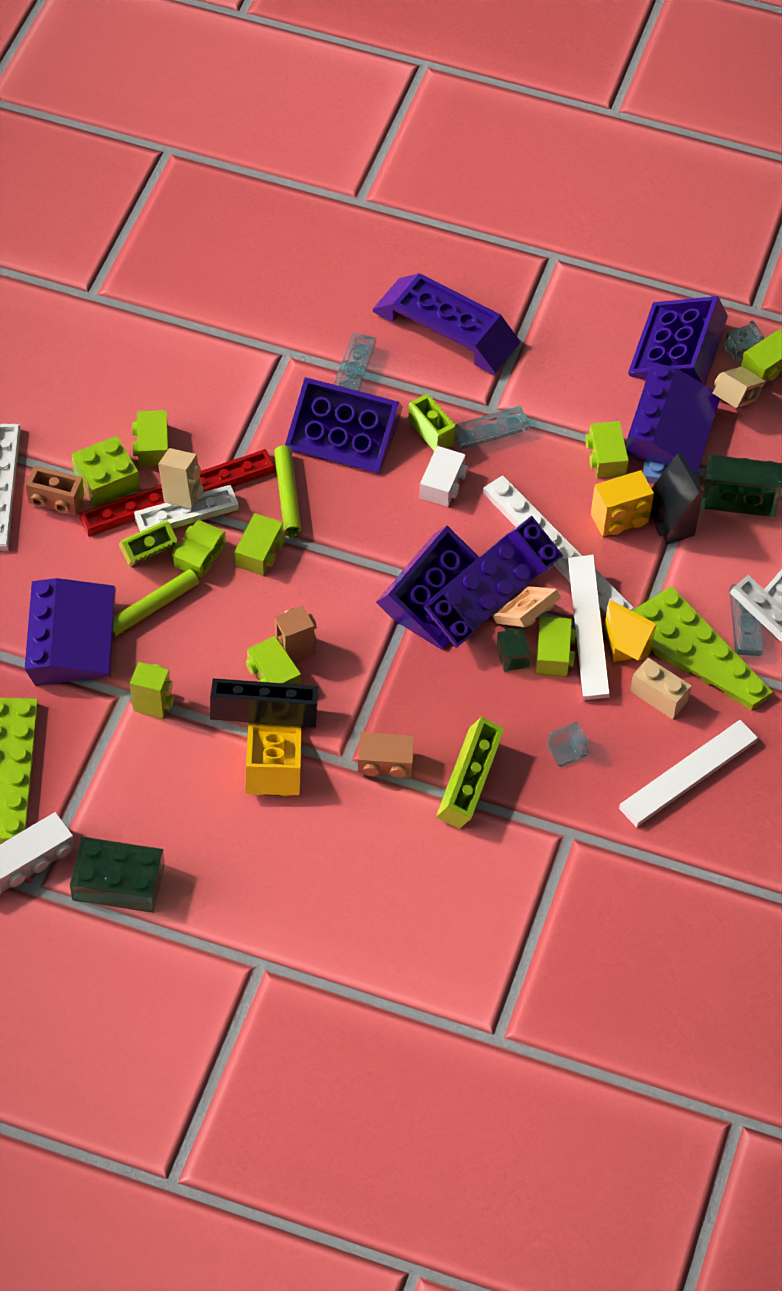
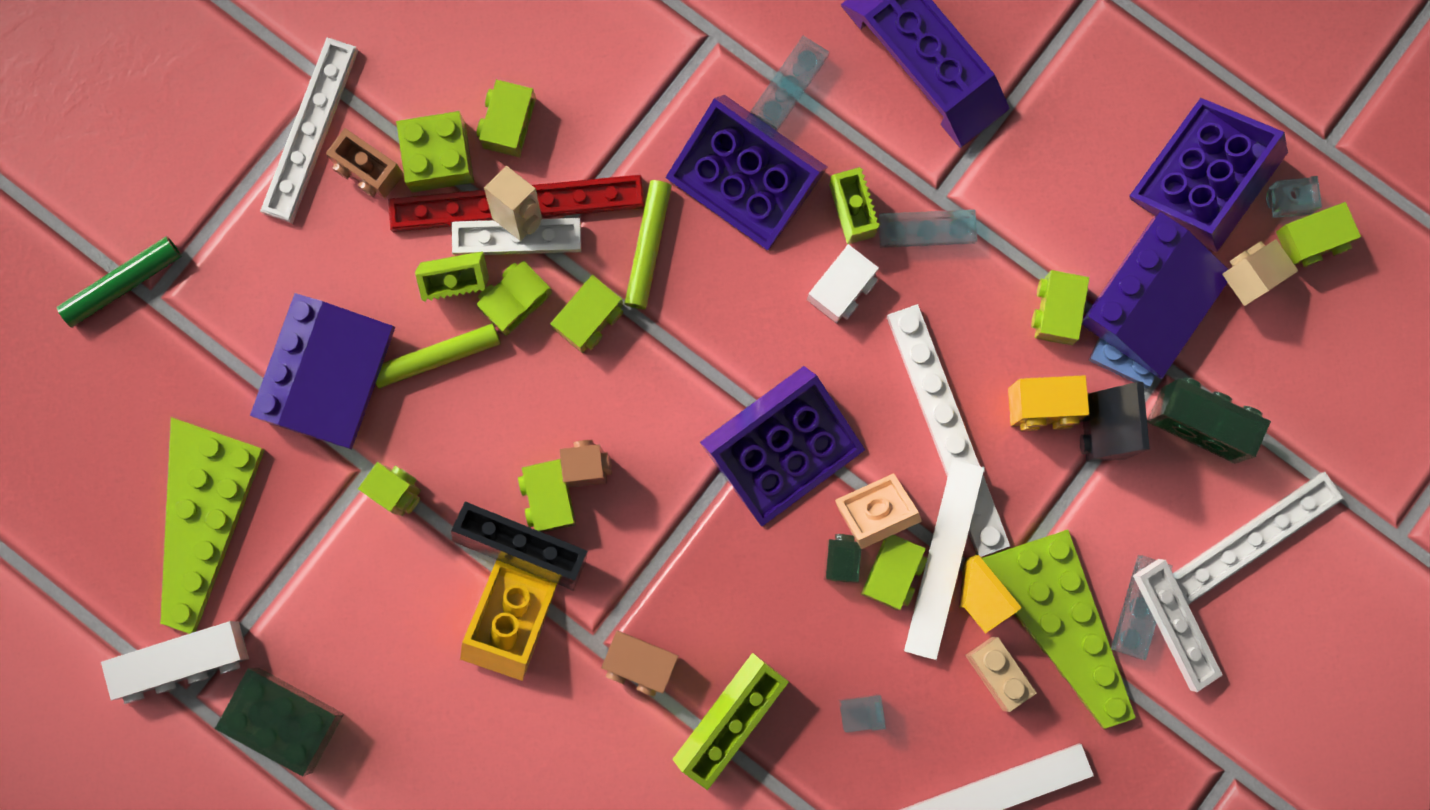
camera: 20 degrees right, 25 degrees up
dark purple slope [424,516,564,648] -> none

